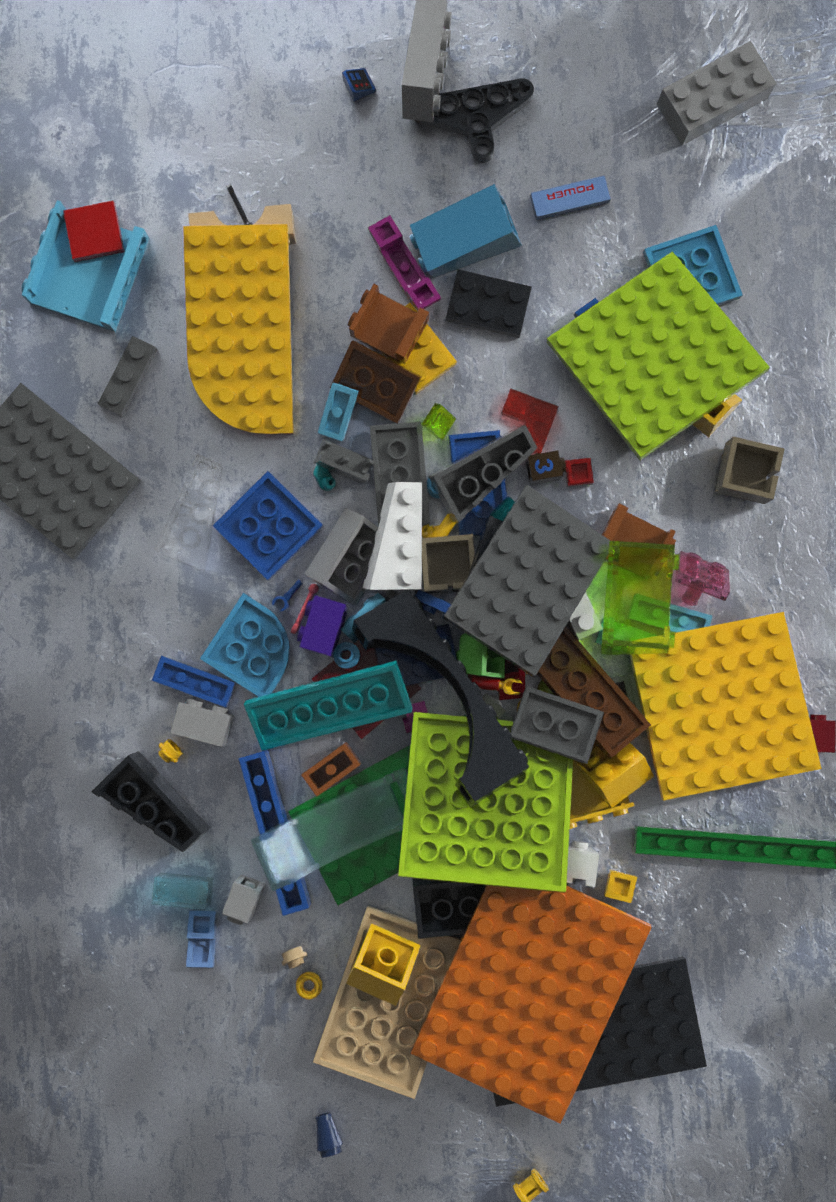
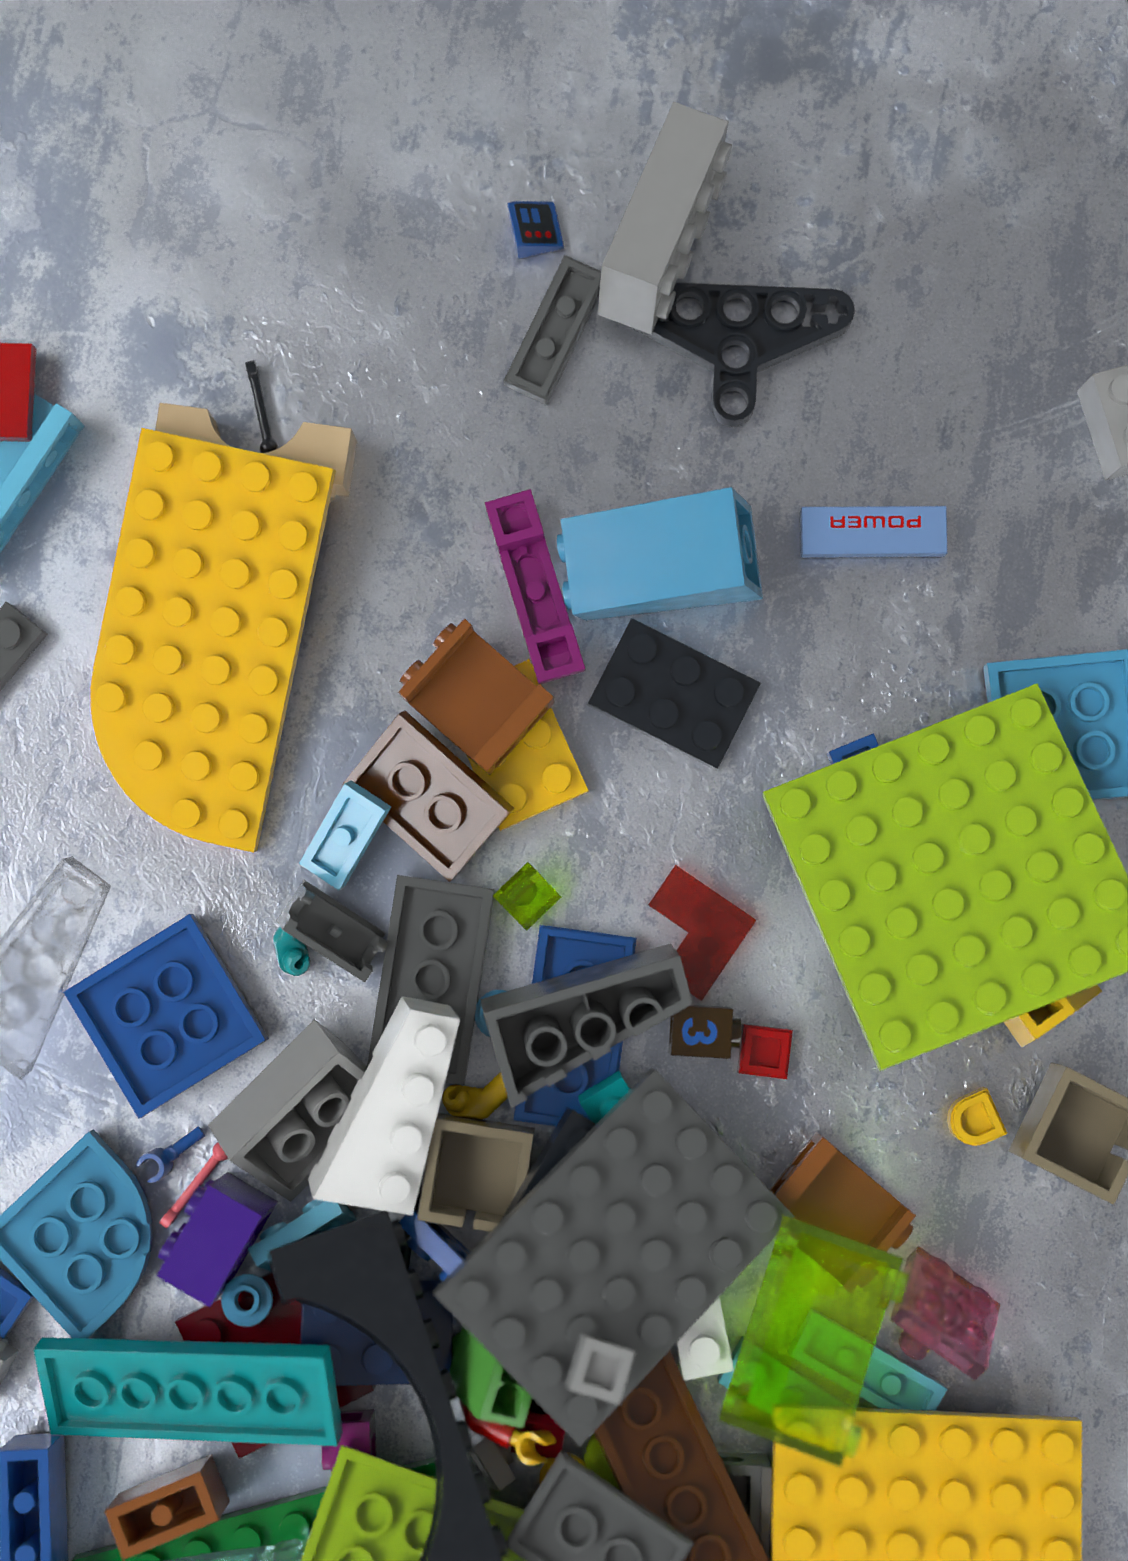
camera: 20 degrees right, 0 degrees up
none -> dark grey tile [504,255,601,405]
none -> light grey plate [565,1333,635,1405]
none -> yellow tile [947,1087,1008,1146]

